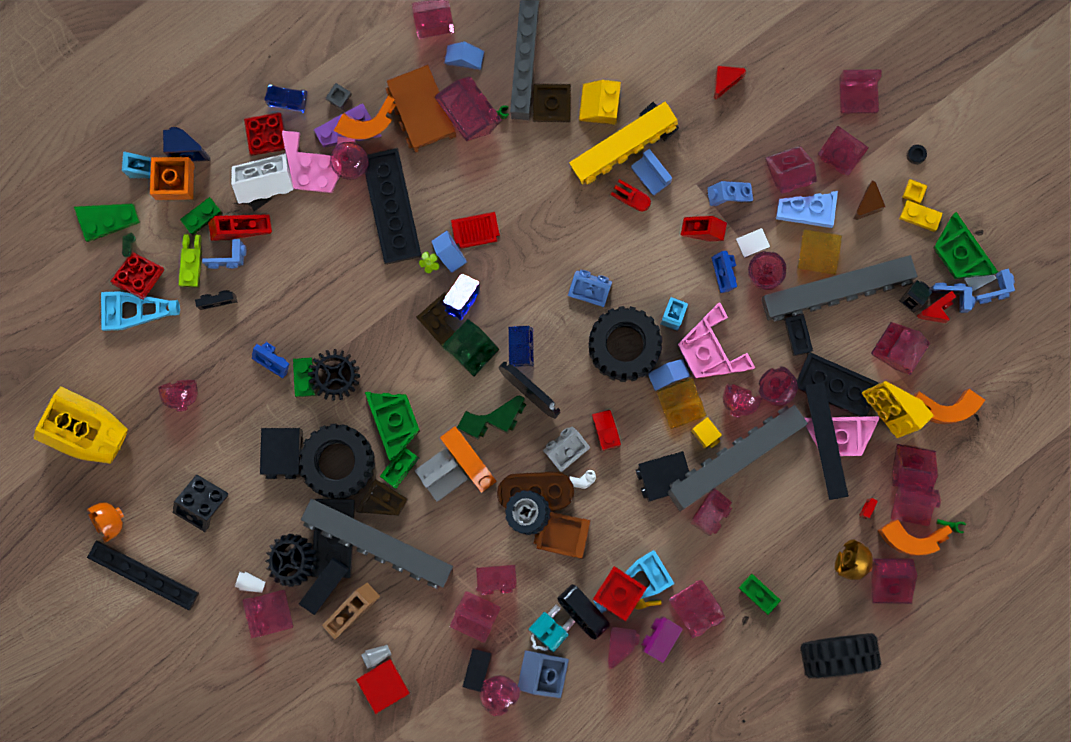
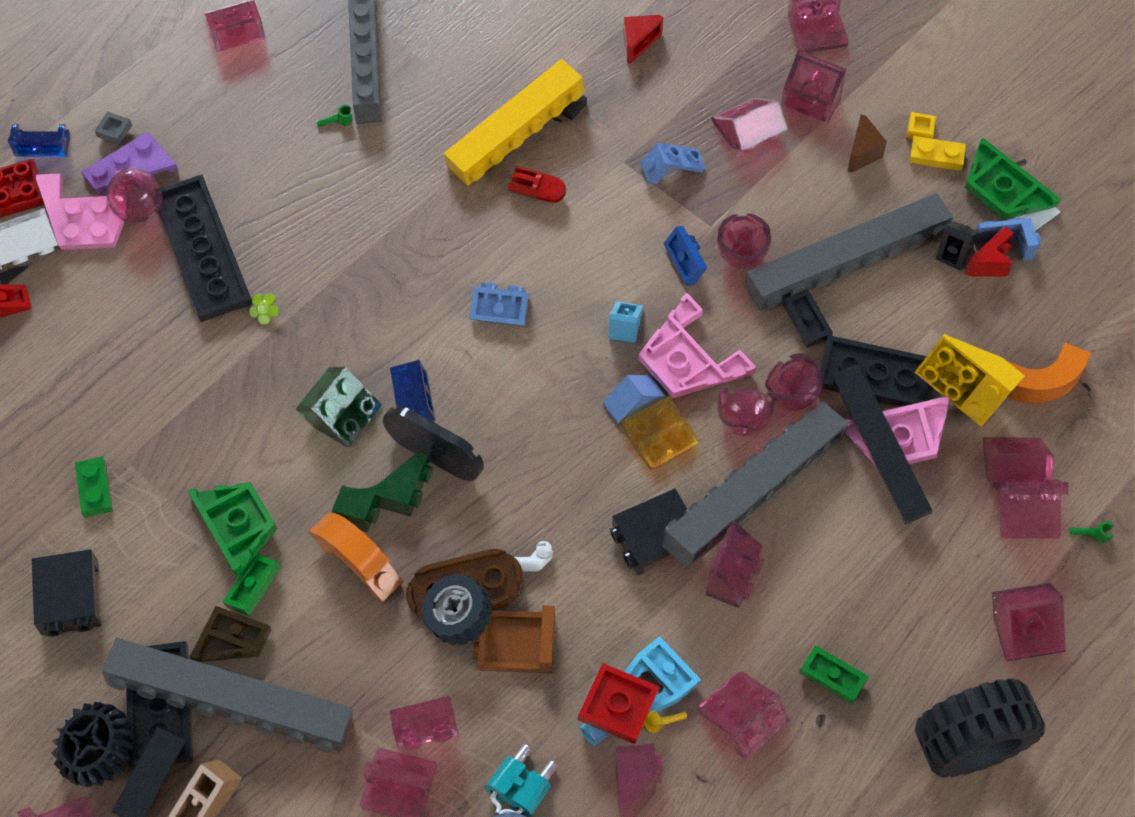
camera: 15 degrees left, 20 degrees down
white cone [235,572,265,593] -> none
blue hinge [251,342,289,379] -> none
black tyre [298,424,375,499] -> none
black gear [308,349,360,401] -> none
orange arch [334,95,396,139] -> none
dark orange panel [385,65,457,153] -> none
light grey bracket [414,448,469,502] -> none
dark brown plate [416,292,458,346] -> none
medium blue slope [432,231,467,273] -> none
clear pink slope [434,76,502,142] -> none
hinge [442,274,480,320] -> none
medium blue slope [444,42,484,70] -> none
red window [451,212,500,249] -> none
dark brown plate [533,84,571,122] -> none
light grey bracket [543,427,591,472] -> none
black beam [557,584,610,640] -> none
yellow slope [579,80,621,125] -> none
black tyre [588,306,662,382] -> none
red slope [592,410,621,452] -> none
medium blue panel [631,149,672,195] -> none
magenta slope [641,616,683,663] -> none
red slope [681,216,727,241] -> none
yellow brick [691,417,722,449] -> none
white sticker [736,228,770,258] -> none
light blue wing [776,191,838,228] -> none
clear yellow slope [797,229,842,275] -> none
pearl gold cylinder [835,539,873,580] -> none
red tile [859,498,878,519] -> none
clear pink slope [871,322,930,375] -> none
orange arch [877,519,952,555] -> none
black tile [907,145,927,165] -> none
medium blue bracket [975,269,1015,305] -> none

